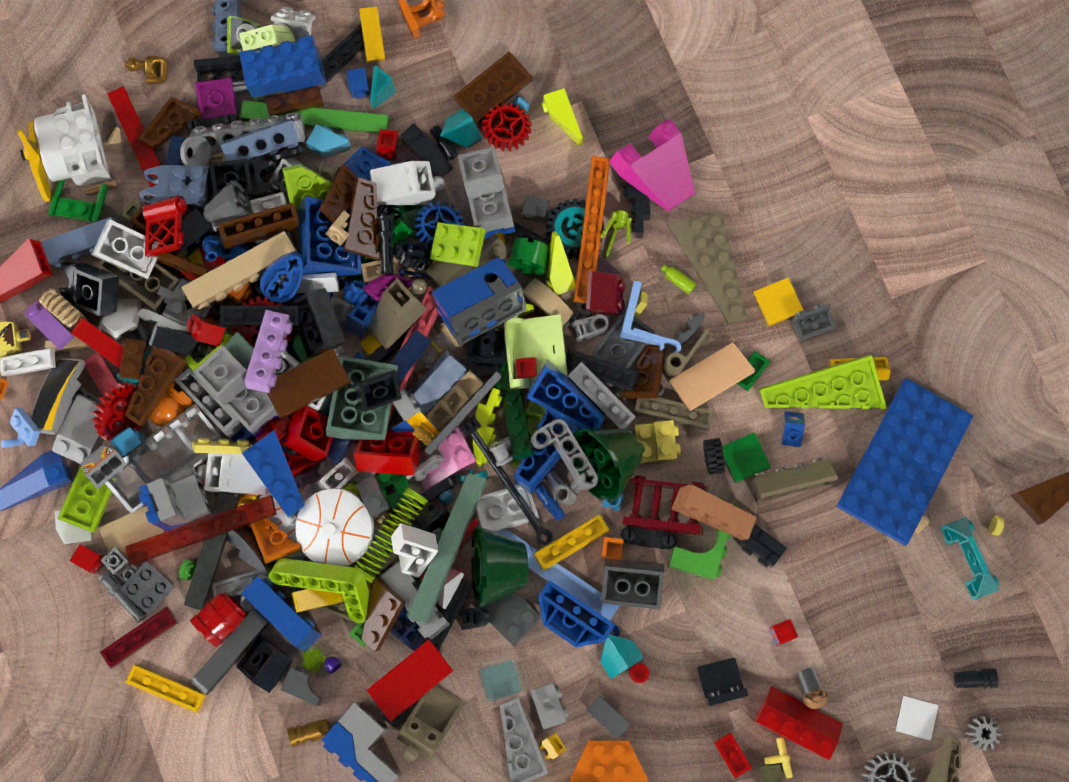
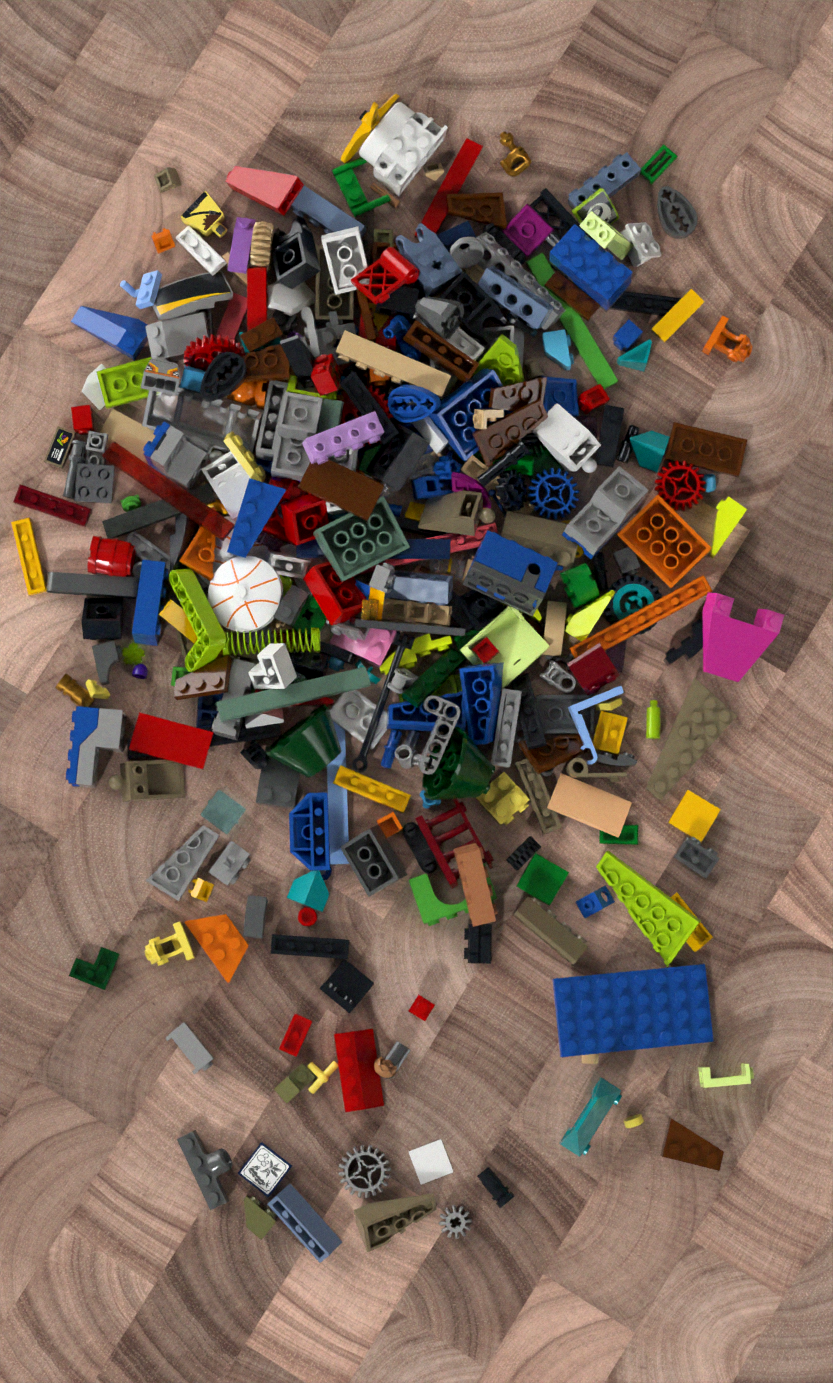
camera: 50 degrees right, 5 degrees up
black slope [354,370,402,412] -> none
lime plate [430,222,486,267] -> none
lime plant [601,210,632,257] -> none
none -> tile [44,426,76,469]
none -> light yellow tile [85,679,110,699]
none -> black piece [200,352,248,402]
none -> black plate [270,934,350,959]
none -> yellow plate [592,711,628,755]
none -> orange slope [617,494,712,588]
none -> yellowish green panel [698,1063,754,1088]

